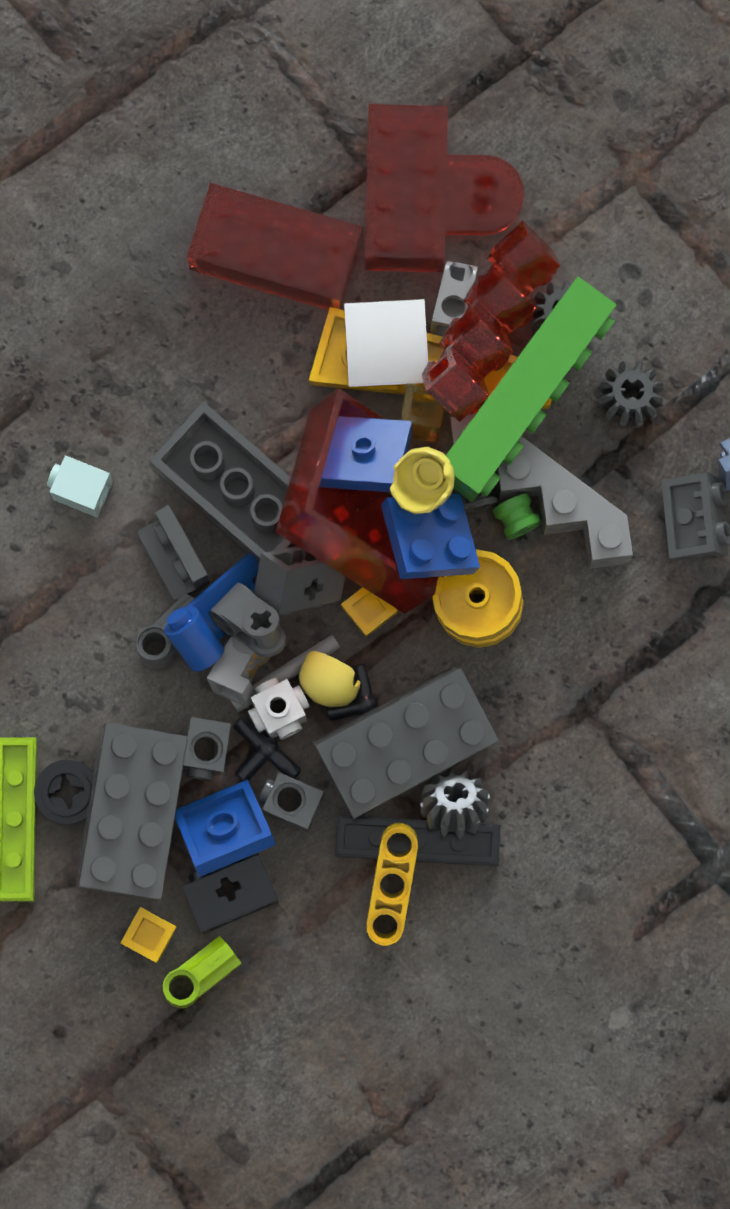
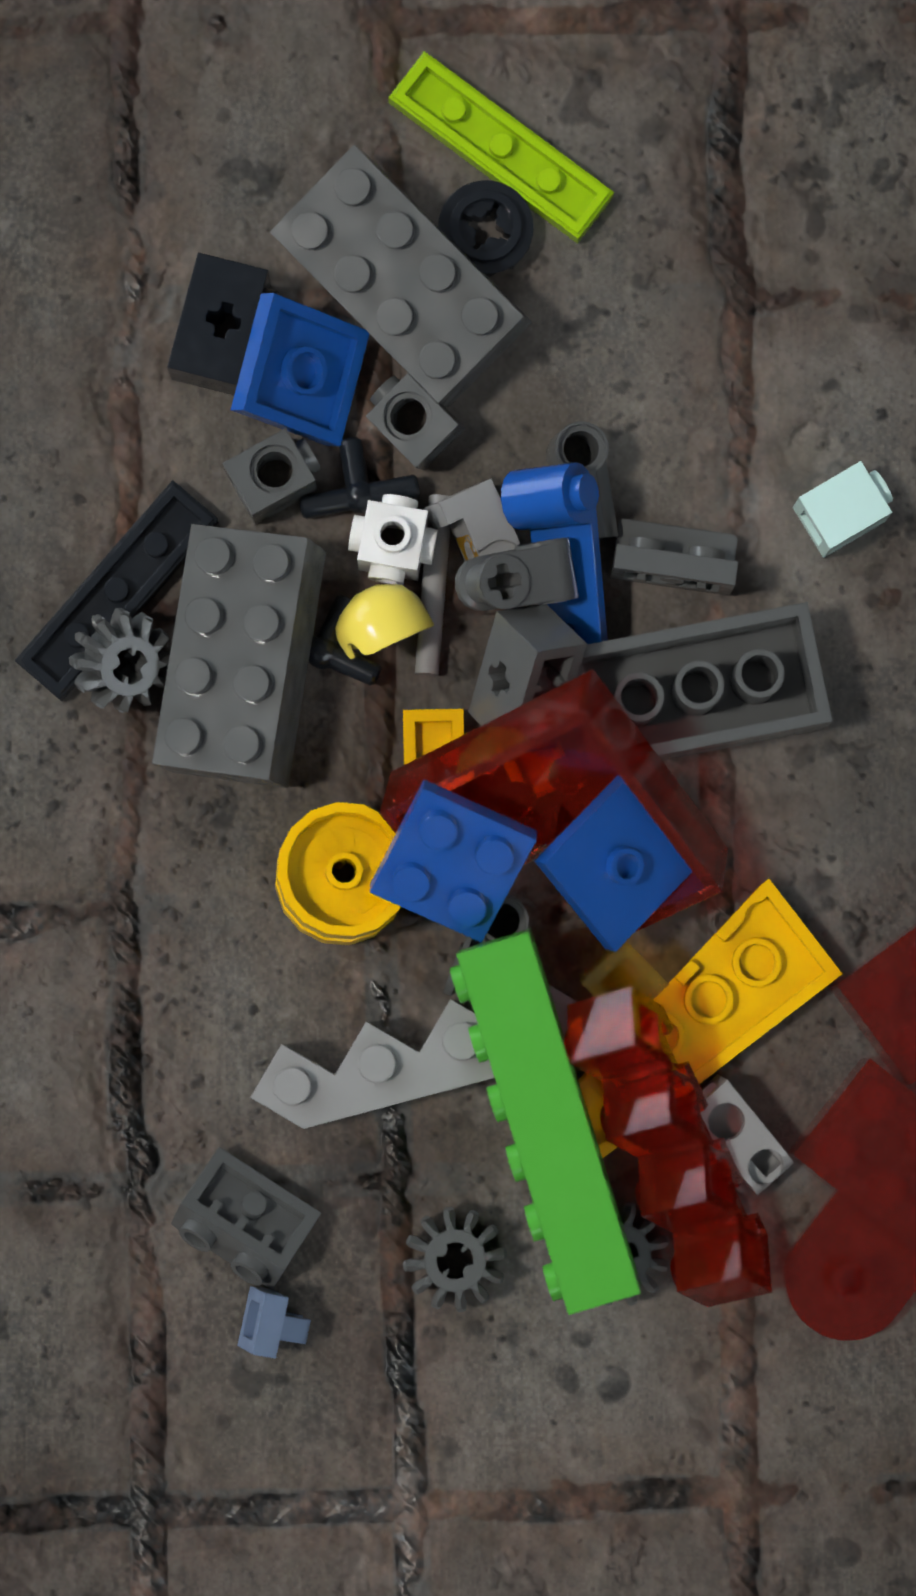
camera: 125 degrees right, 5 degrees up
yellow plate [120,907,177,964] -> none
lime piece [163,935,241,1009] -> none
white slope [344,299,429,387] -> none
yellow beam [367,823,418,946] -> none
light yellow hair [390,447,455,514] -> none
bright green wheel [492,493,542,540] -> none

